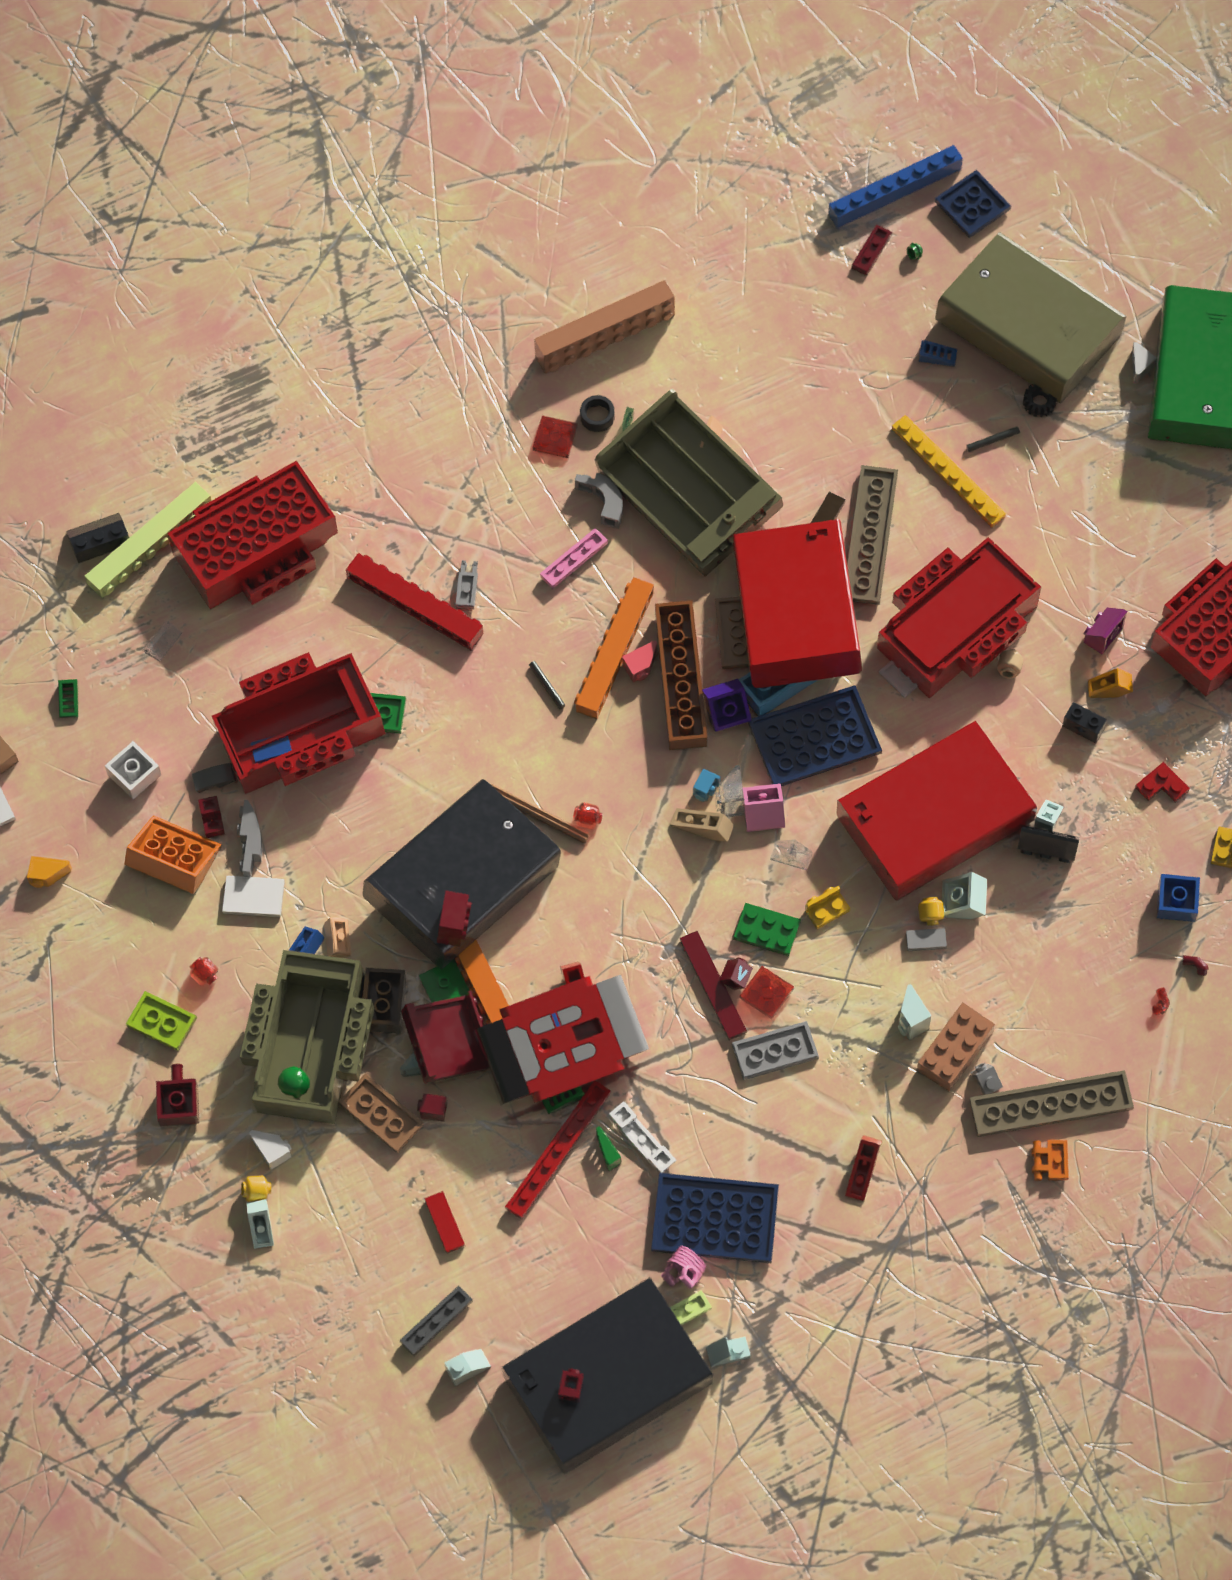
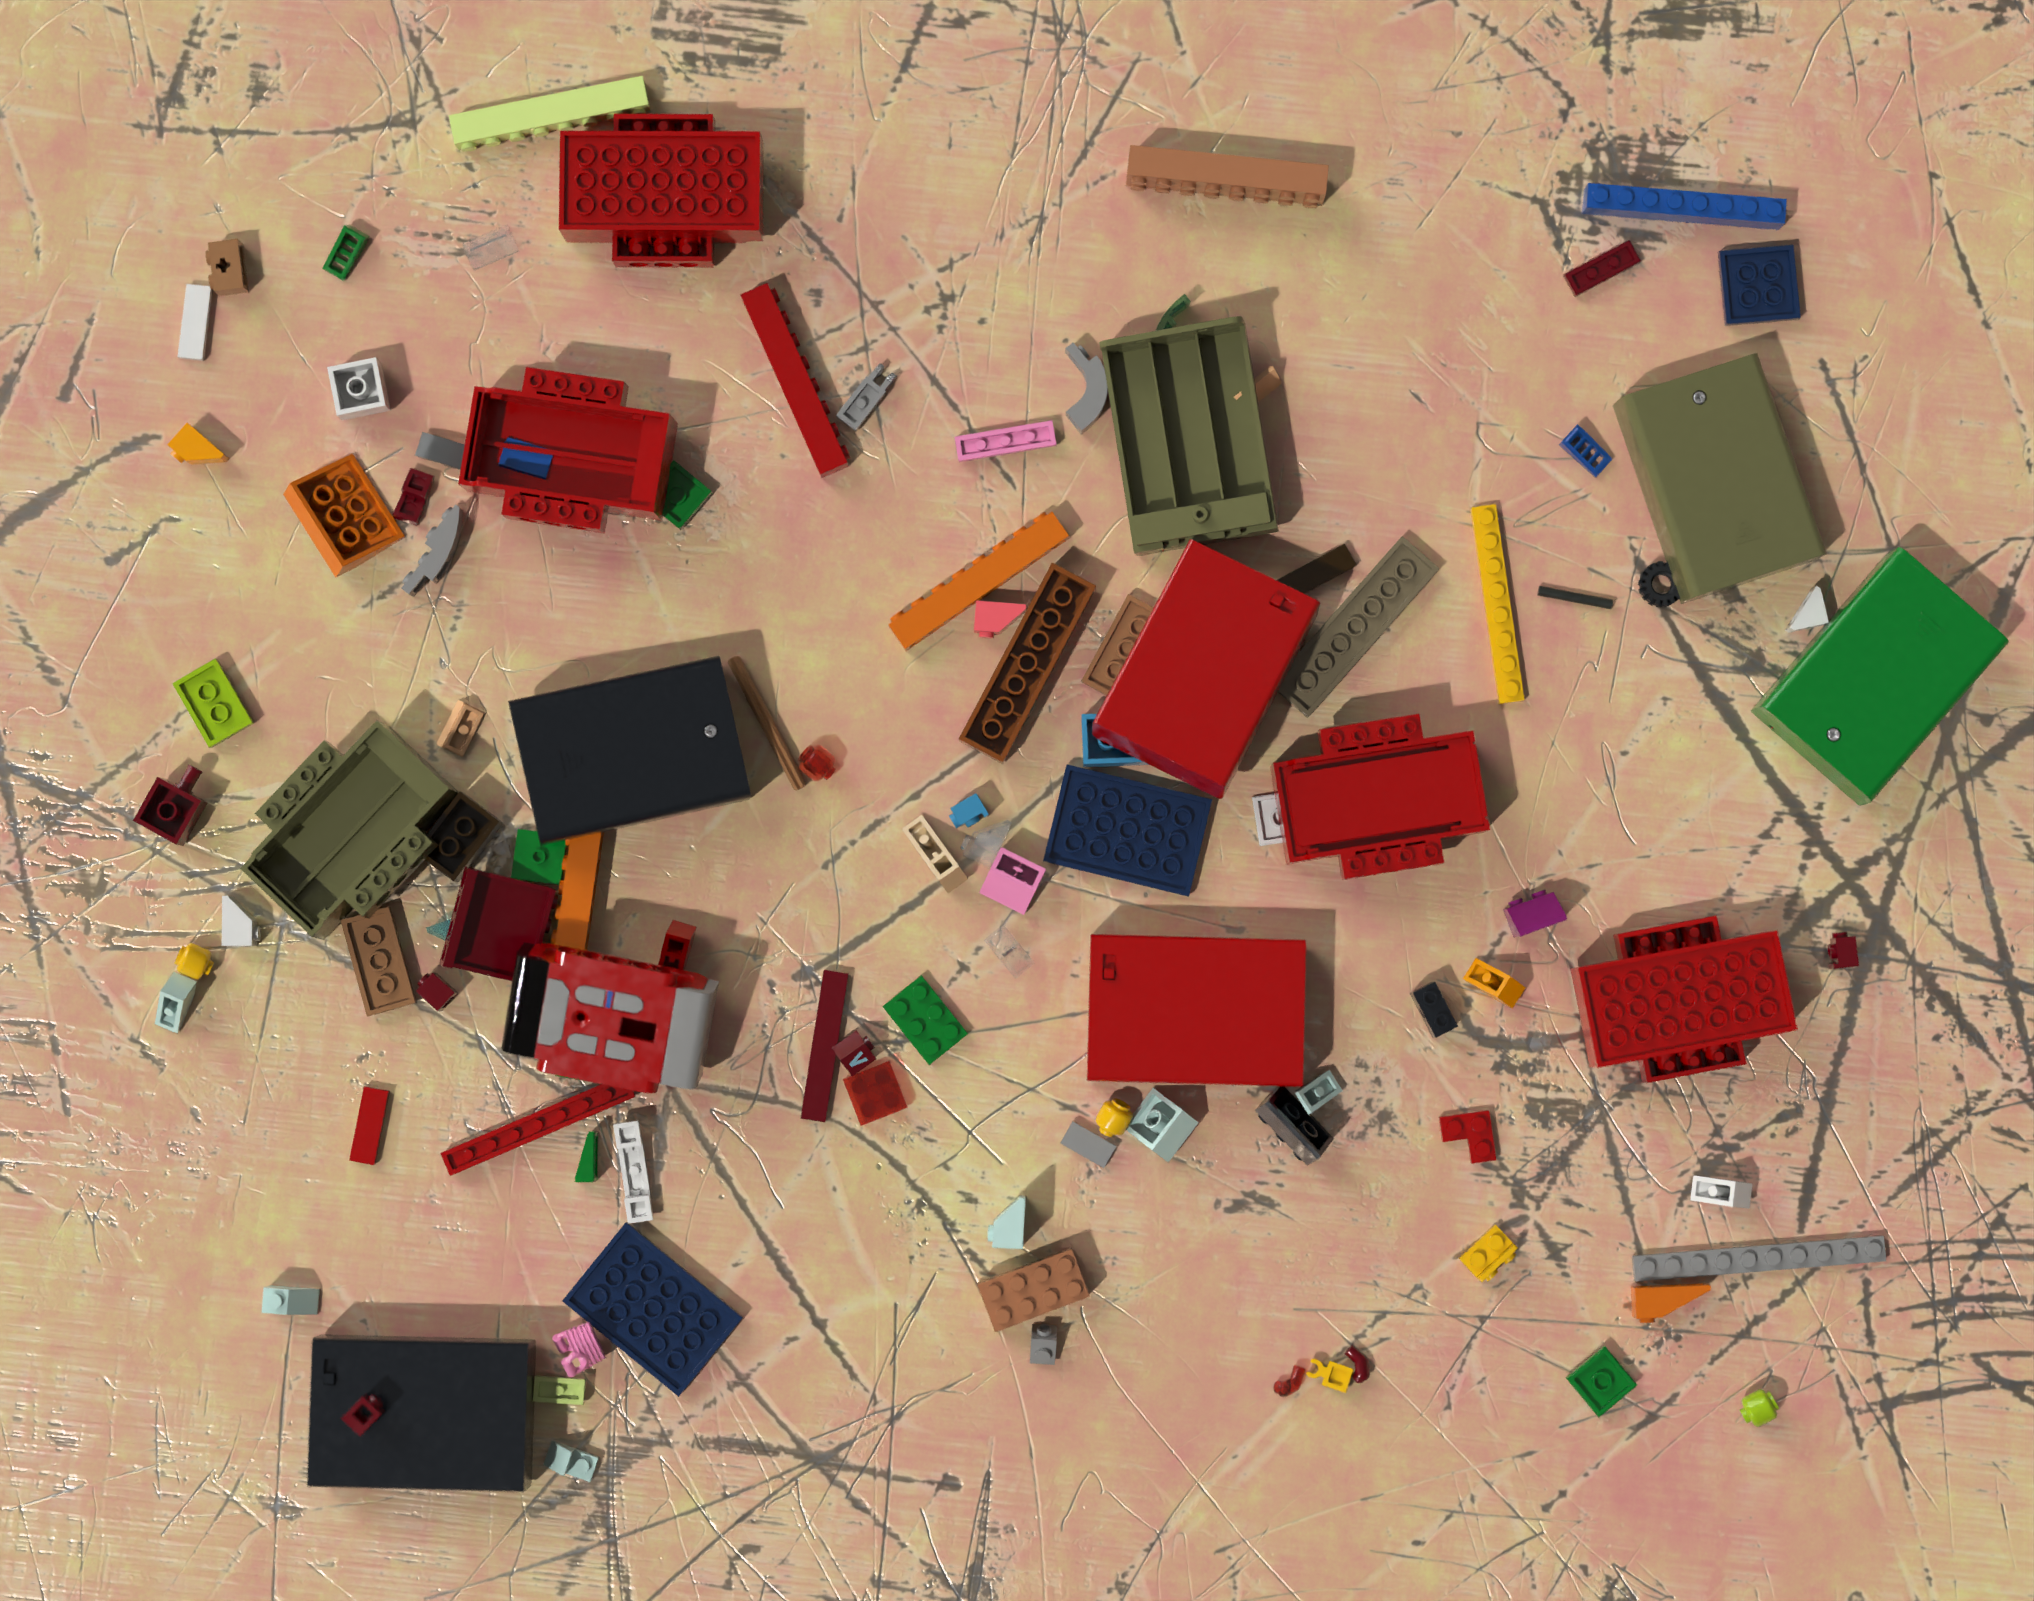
camera: 35 degrees right, 20 degrees up
black slope [66,513,129,564] -> none
clear red head [189,957,218,986] -> none
white tile [222,876,285,917] -> none
green hair [277,1066,310,1098] -> none
blue slope [289,926,325,954] -> none
dark grey plate [400,1285,473,1356] -> none
dark red brick [437,891,472,947] -> none
pearl dark grey bar [529,661,565,709] -> none
clear red plate [533,415,578,458] -> none
black tyre [580,395,615,432] -> none
dark purple brick [702,678,752,732] -> none
light grey tile [732,1021,819,1080] -> none
yellow bracket [805,886,850,930] -> none
red slope [845,1135,882,1201] -> none
green plate [906,243,923,260] -> none
dark tan plate [970,1070,1134,1137] -> none
tan head [997,649,1023,679] -> none
orange plate [1031,1140,1069,1181] -> none
blue brick [1156,874,1200,922] -> none
none -> yellow plate [1306,1359,1354,1393]

